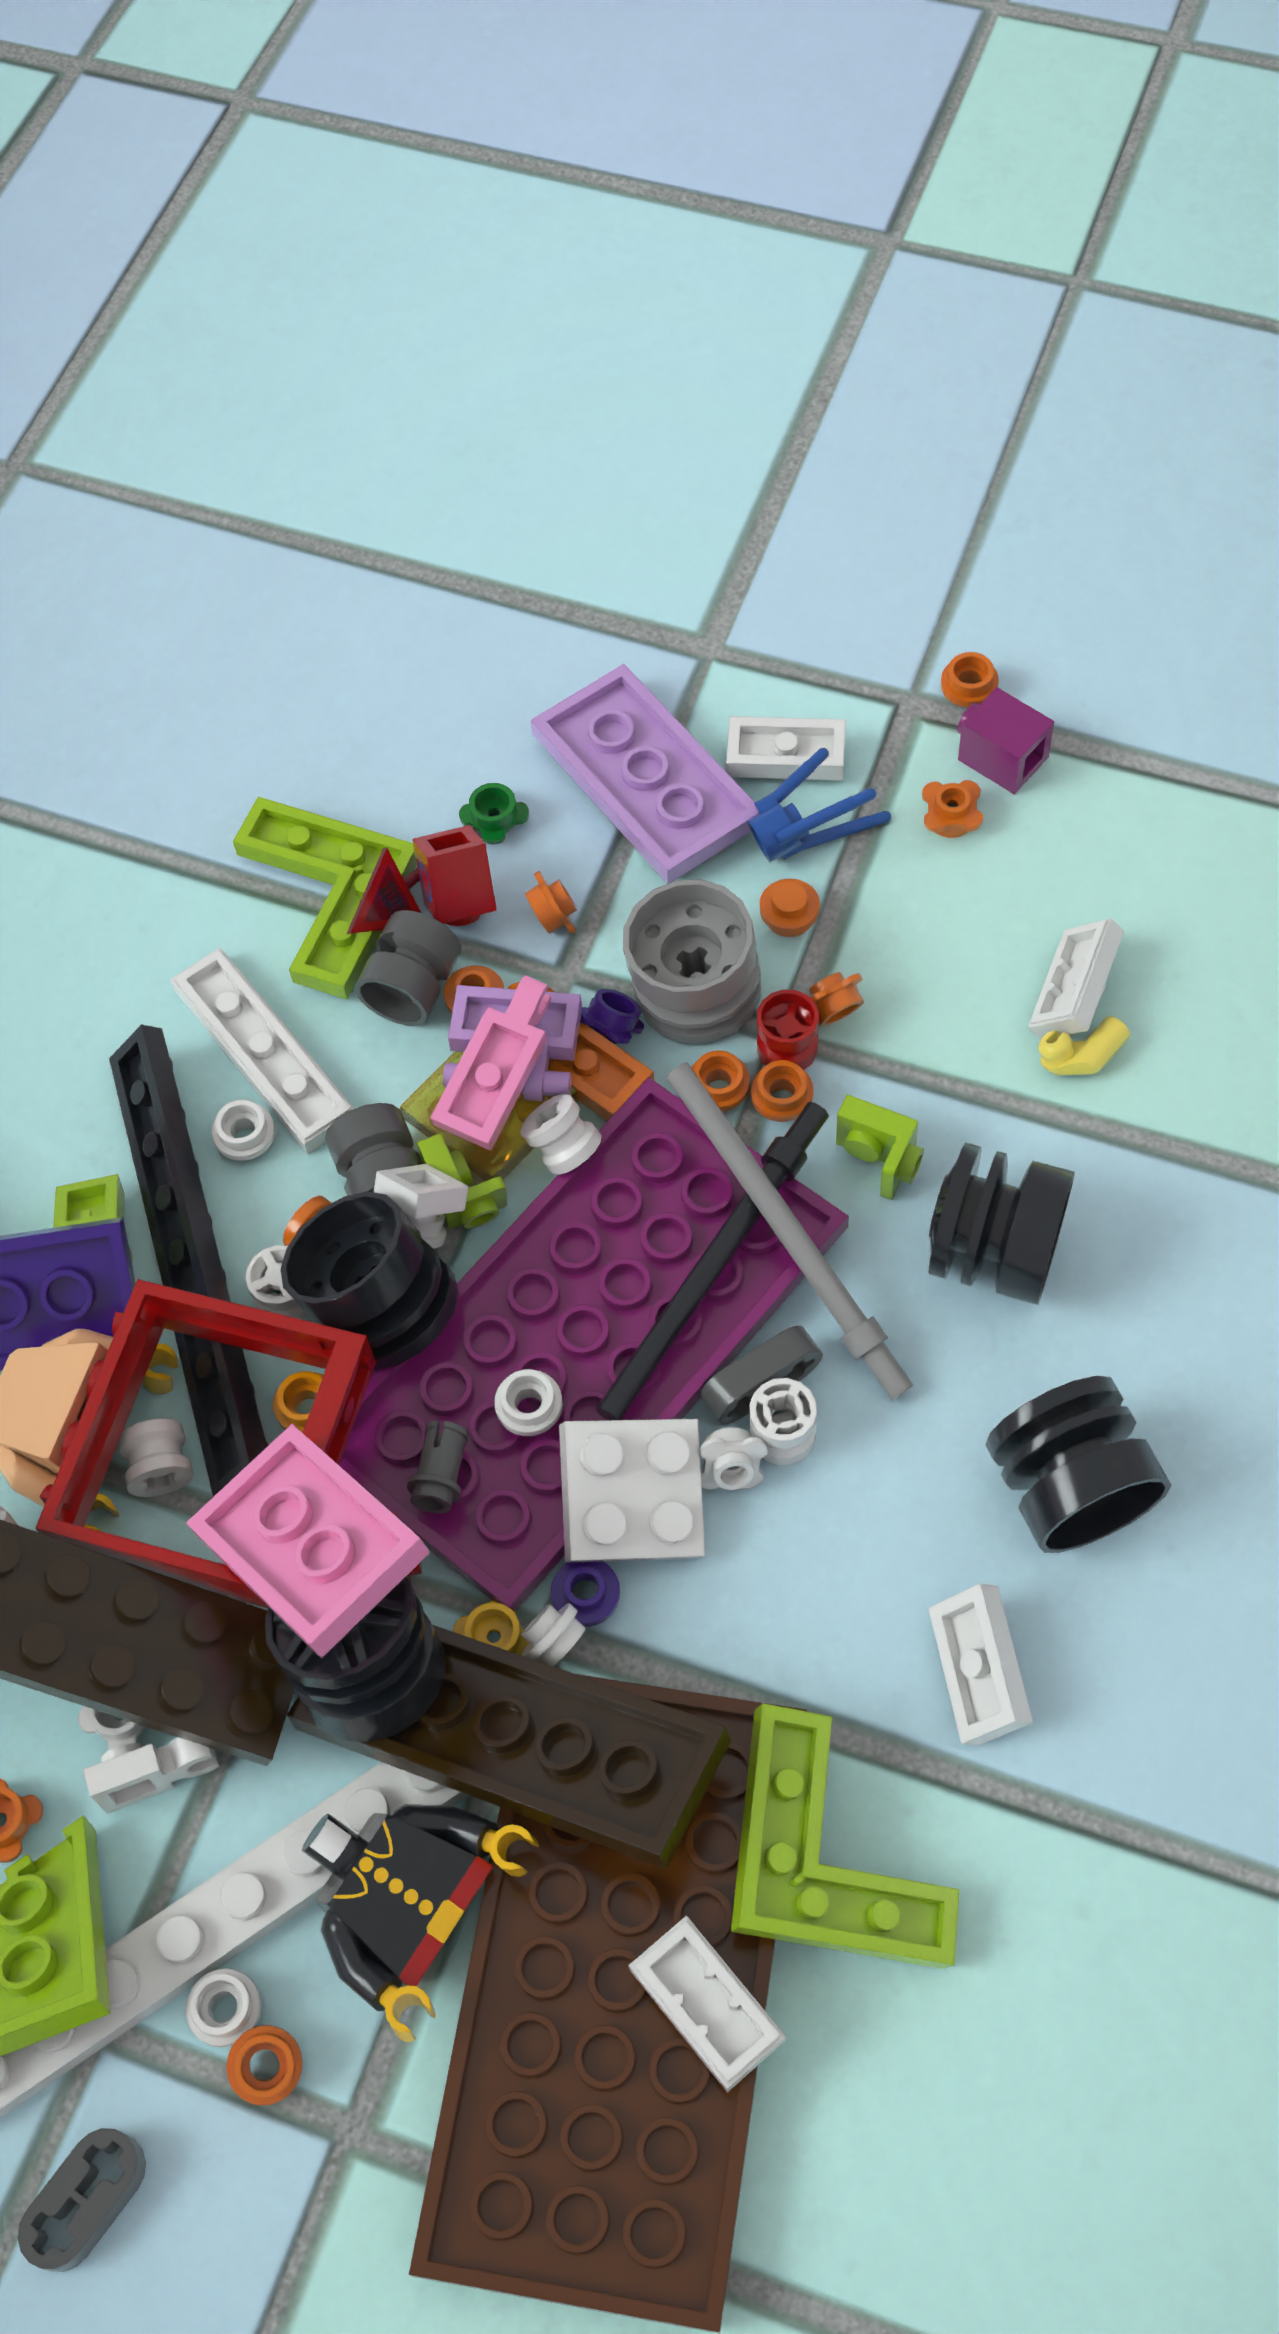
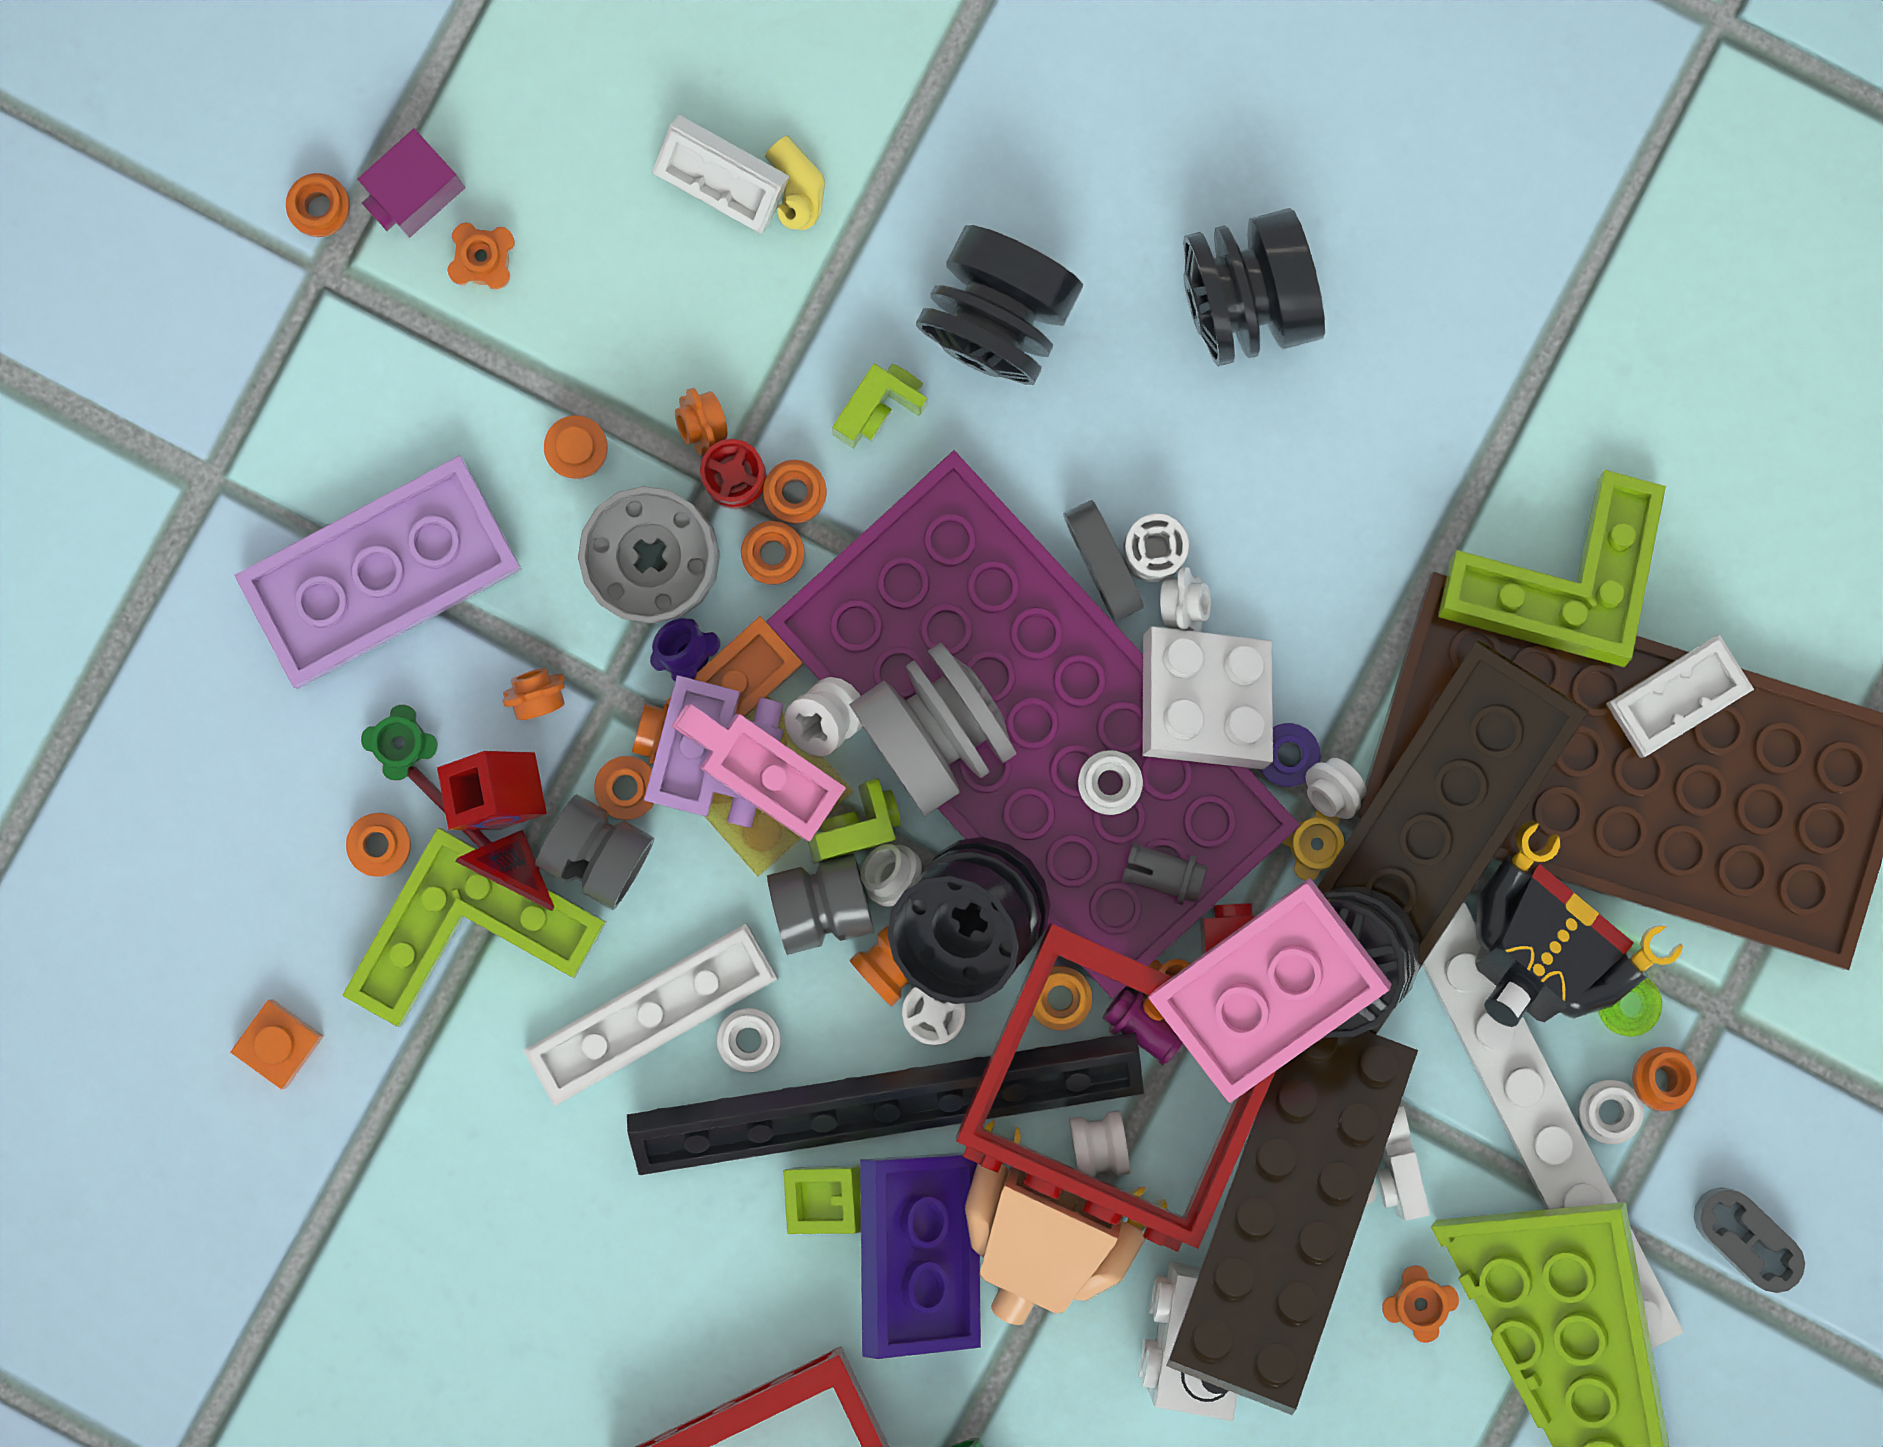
camera: 85 degrees left, 25 degrees up
white plate [373,1164,469,1223] -> none
black bar [596,1102,829,1421] -> none
light grey bar [666,1062,914,1400] -> none
white plate [726,716,846,781] -> none
blue plant [747,748,892,862] -> none
white plate [928,1583,1033,1745] -> none
none -> orange plate [230,999,324,1090]
none -> orange plate [346,813,411,877]
none -> light grey wheel [849,642,1017,817]
none -> clear neon green plate [1597,978,1662,1037]

